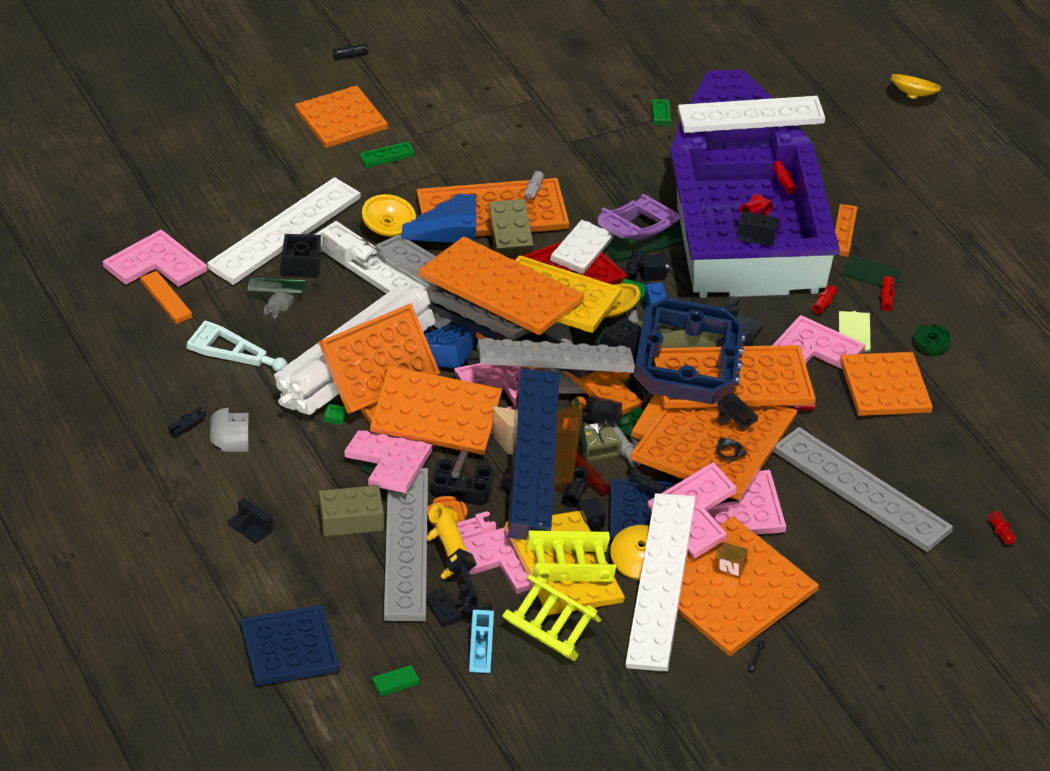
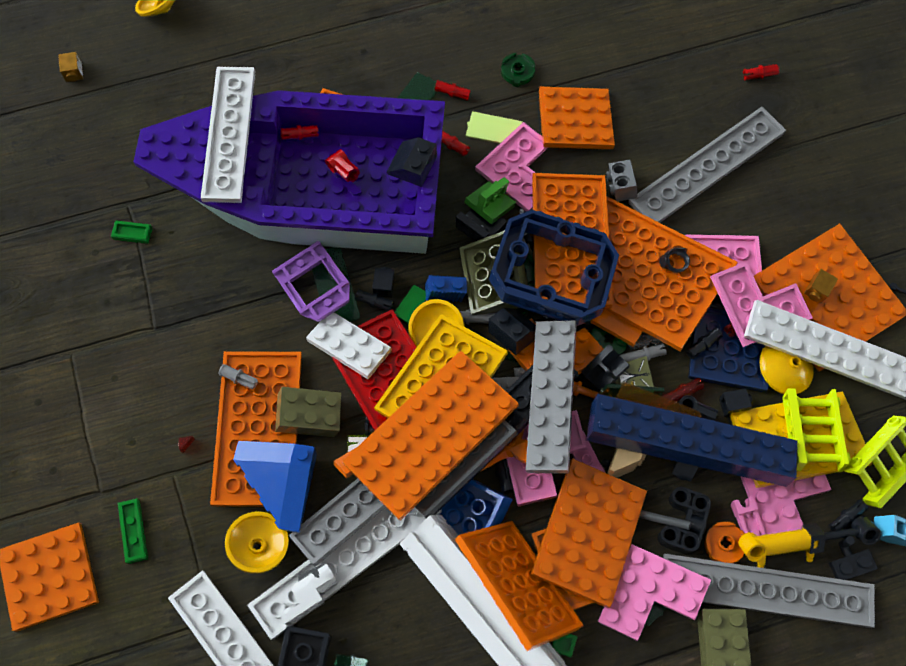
camera: 80 degrees left, 25 degrees up
black plate [717,392,758,430] -> none
none -> pearl gold brick [59,52,83,82]
none -> clear red piece [179,436,195,453]
none -> bright green bracket [465,177,516,225]
none -> dark grey brick [606,160,637,202]
none -> black pin [829,499,869,531]

